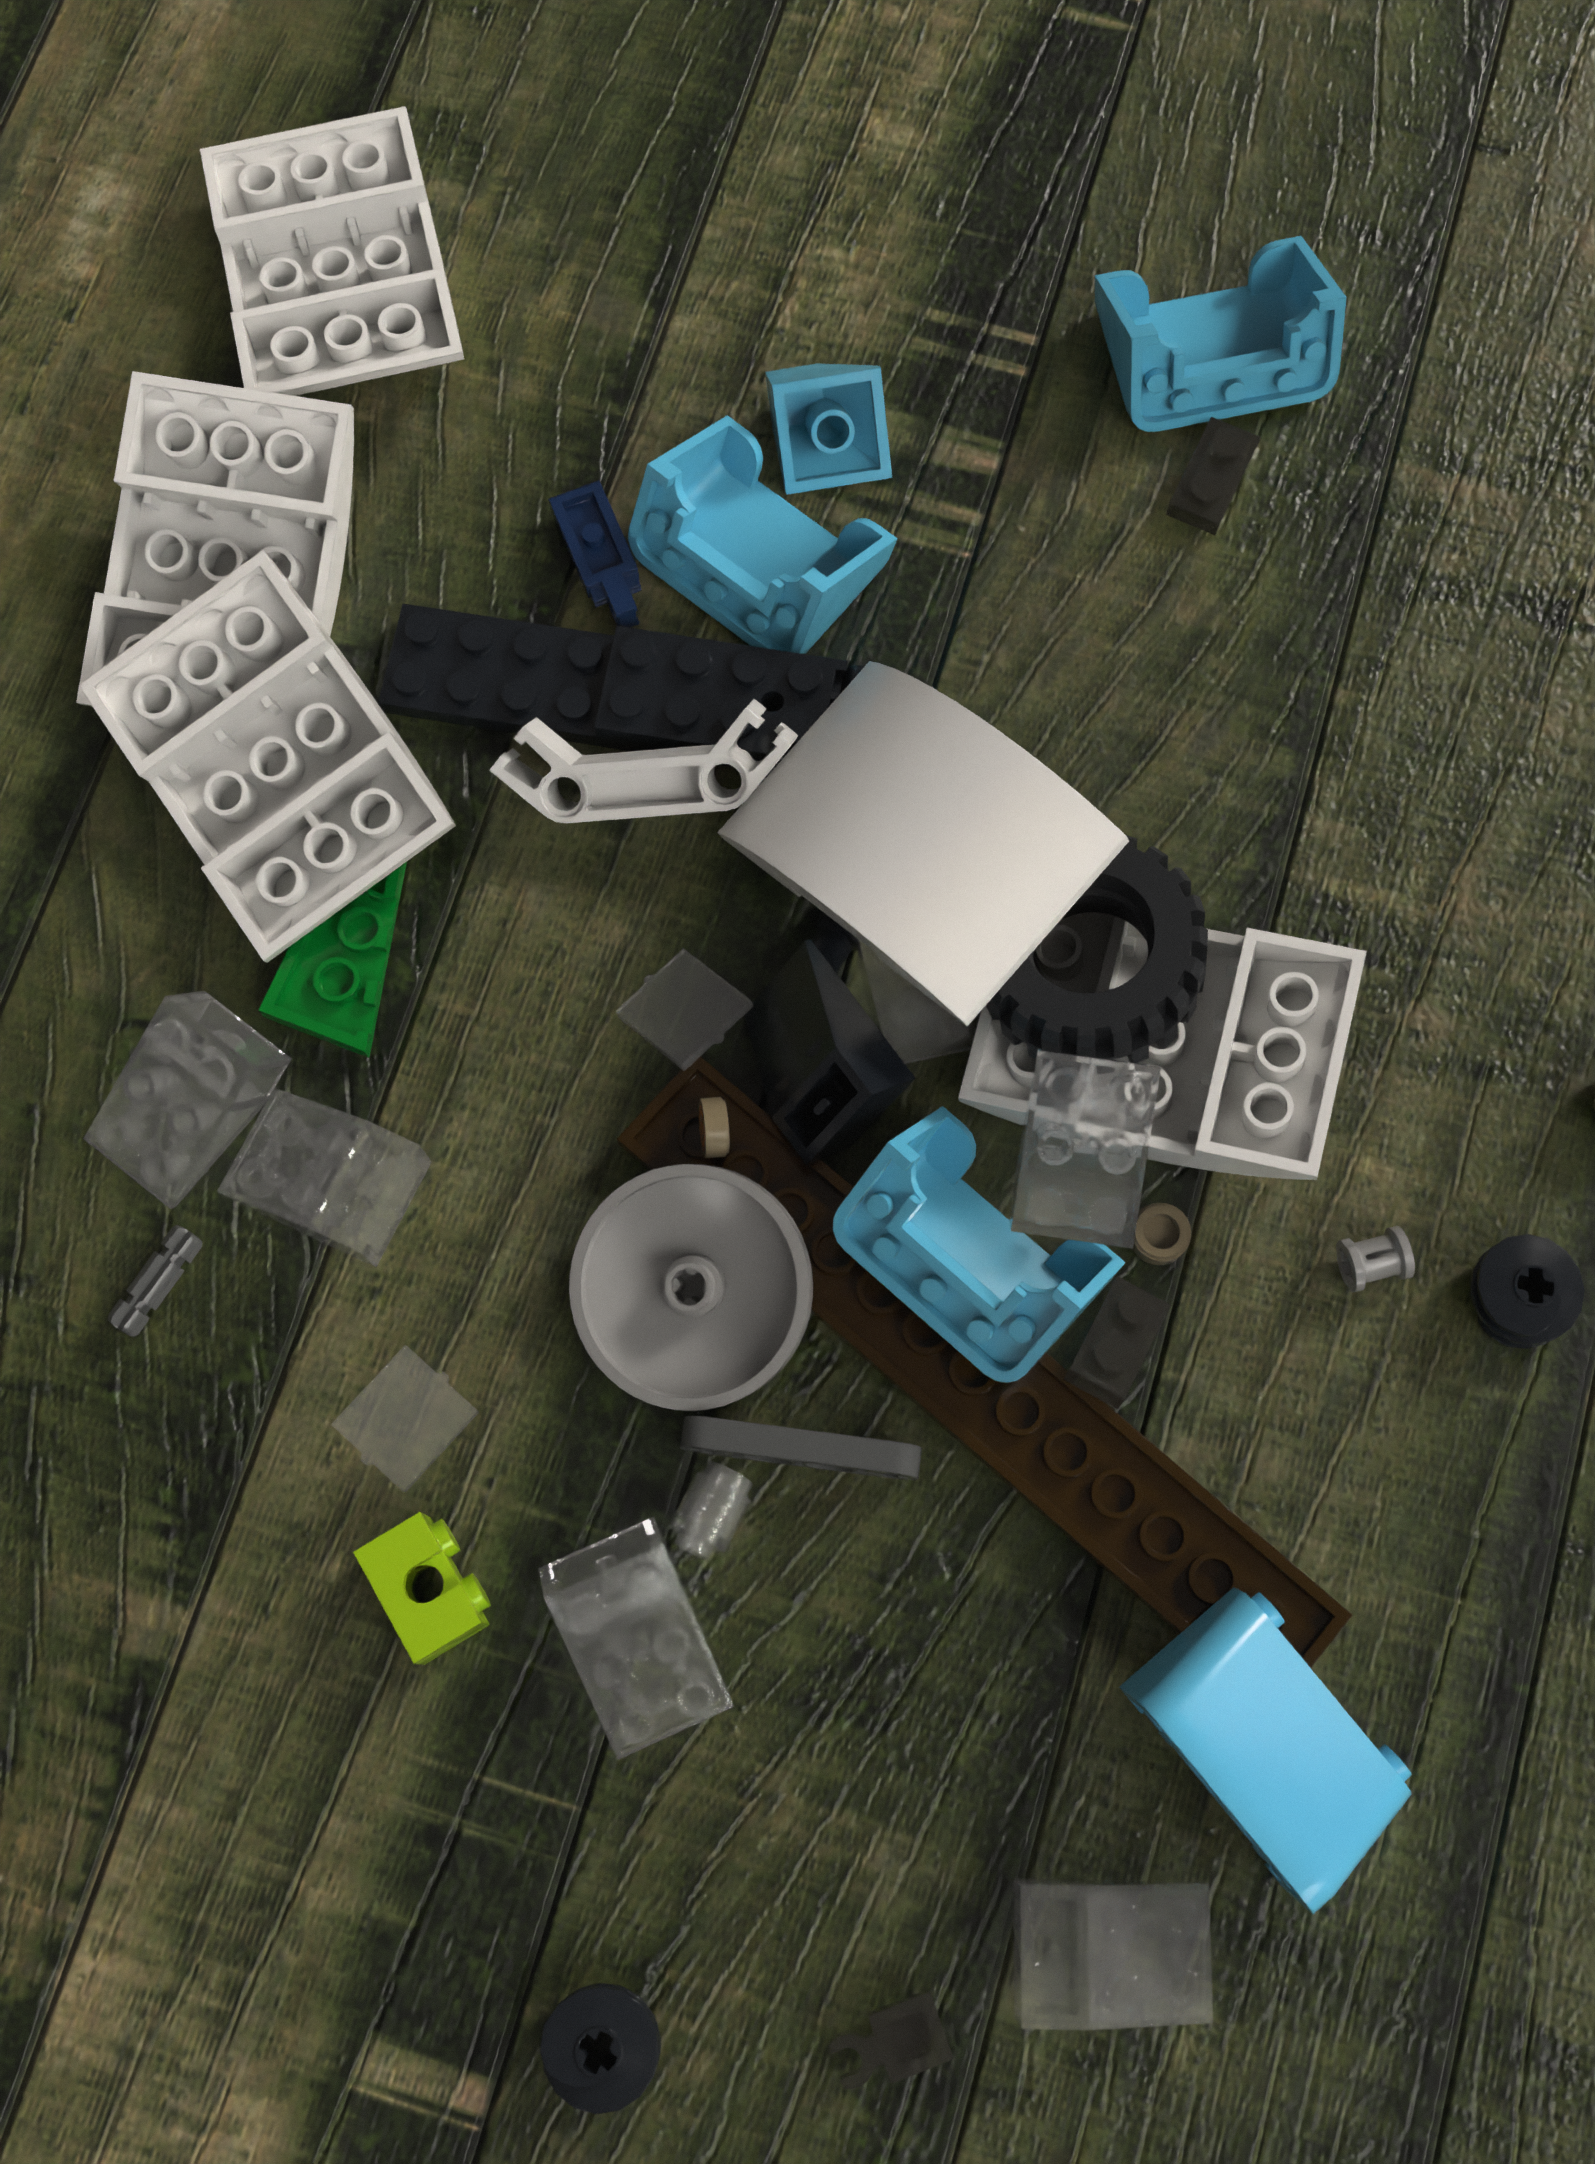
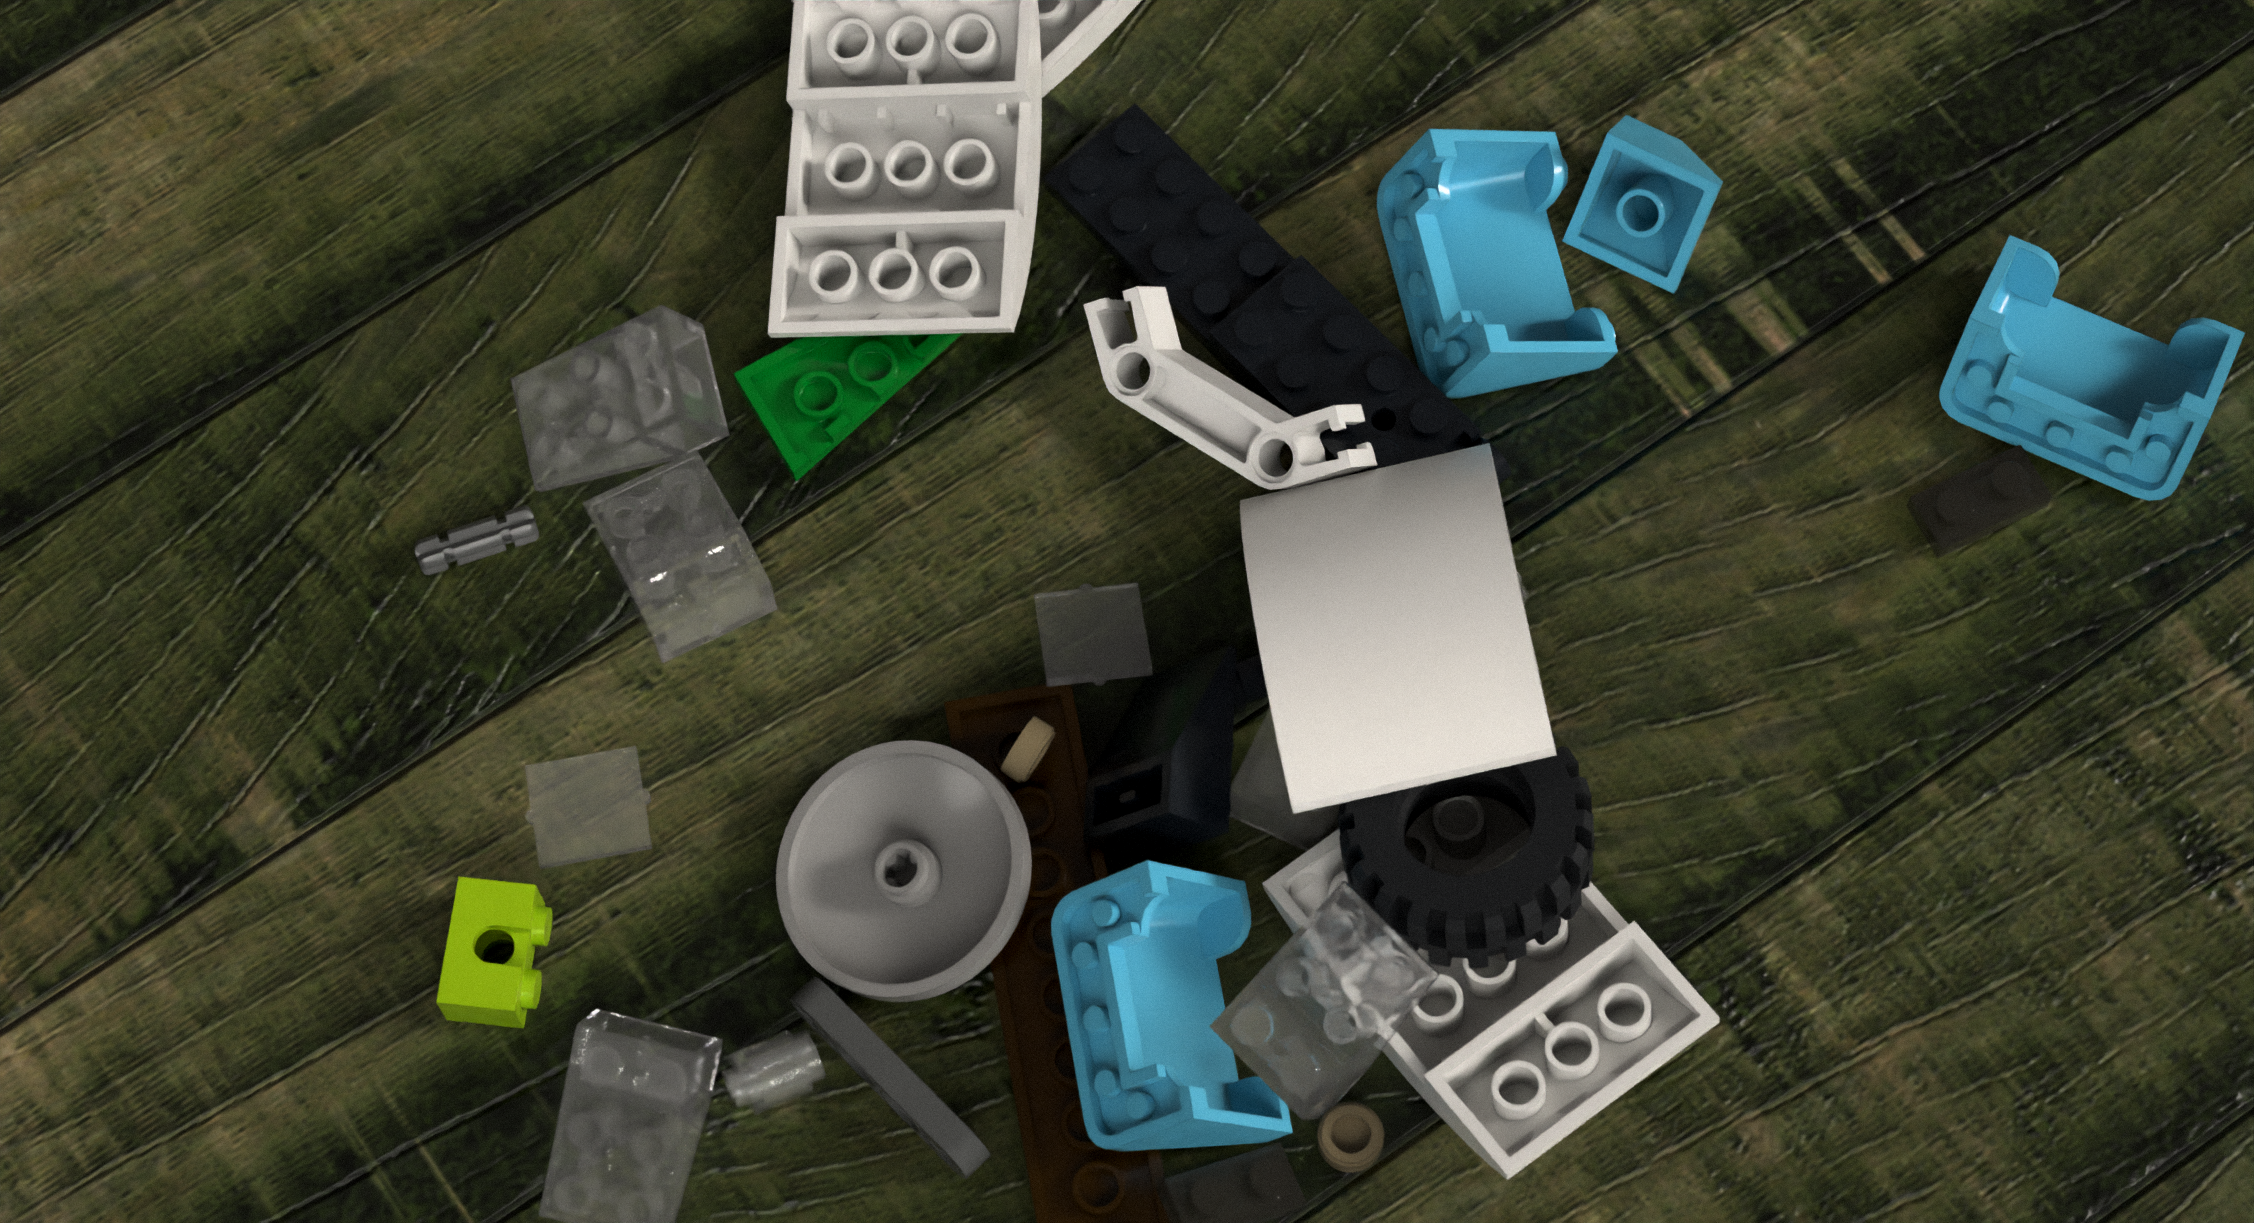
camera: 40 degrees right, 5 degrees down
dark blue hinge [548,481,642,628] -> none

